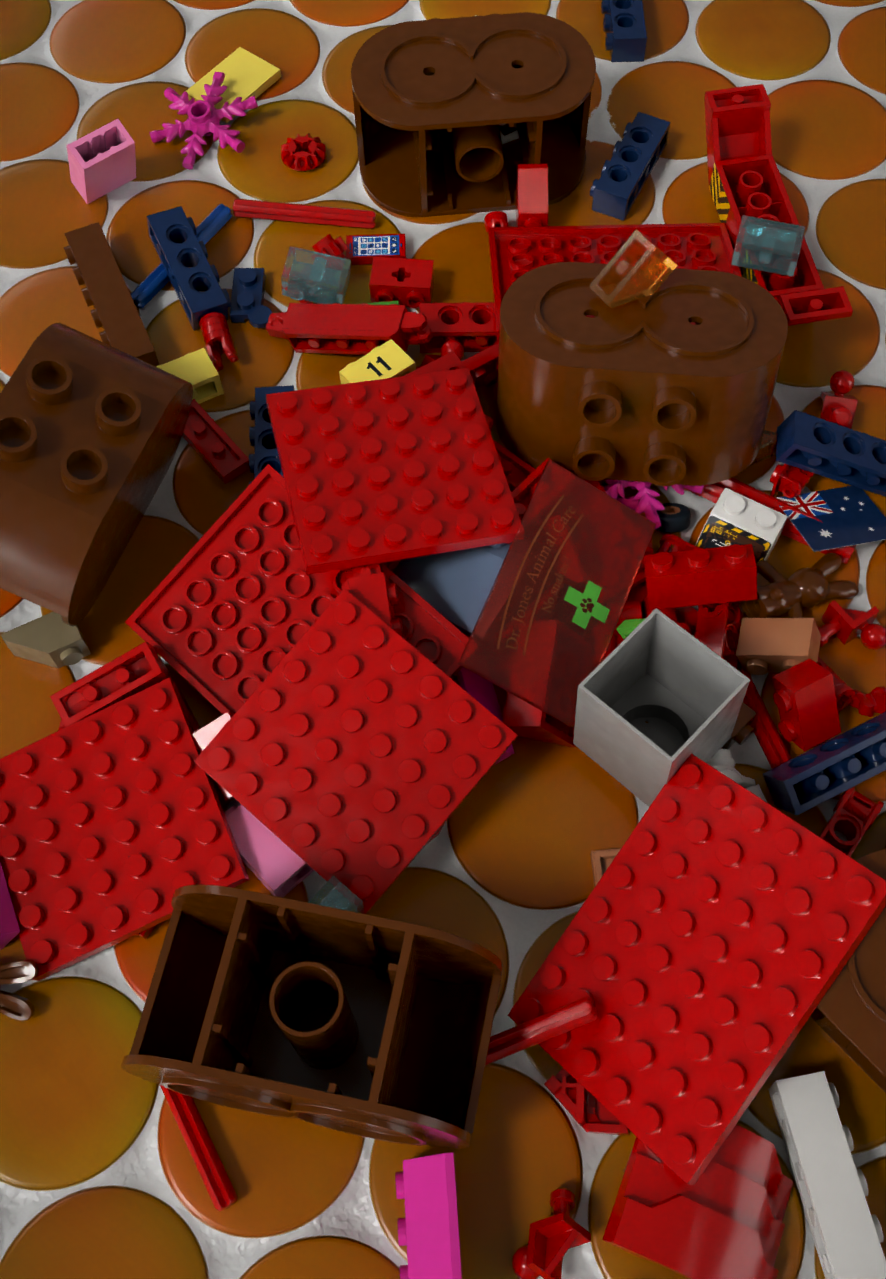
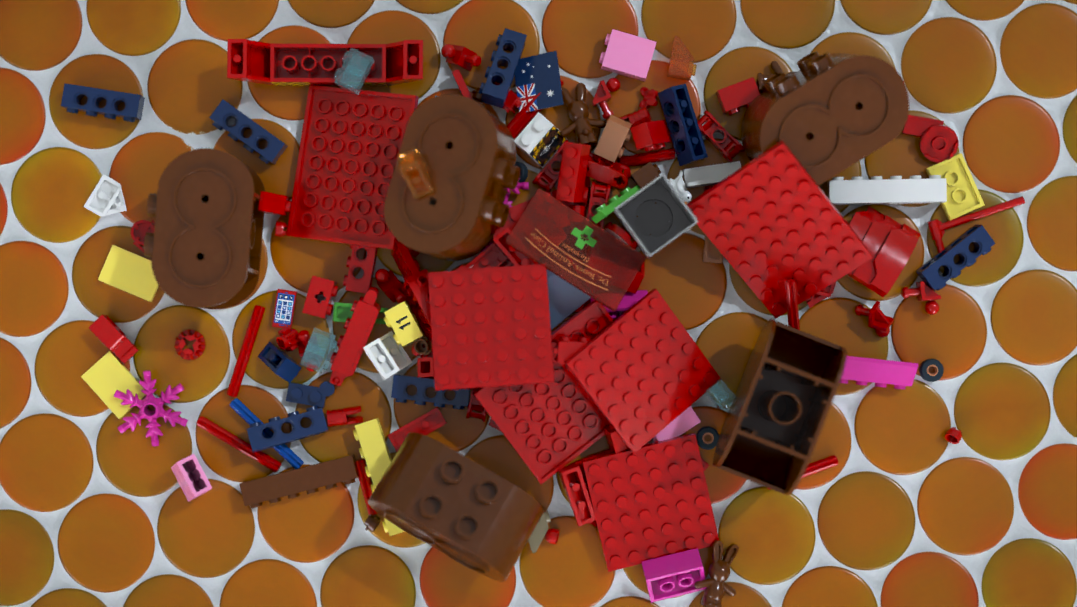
camera: 80 degrees left, 25 degrees up
none -> red piece [88,314,139,364]
none -> red axle [196,416,282,472]
none -> dark blue slope [258,341,302,383]
none -> white slope [363,331,413,380]
none -> red tile [452,69,473,100]
none -> red hinge [545,528,560,545]

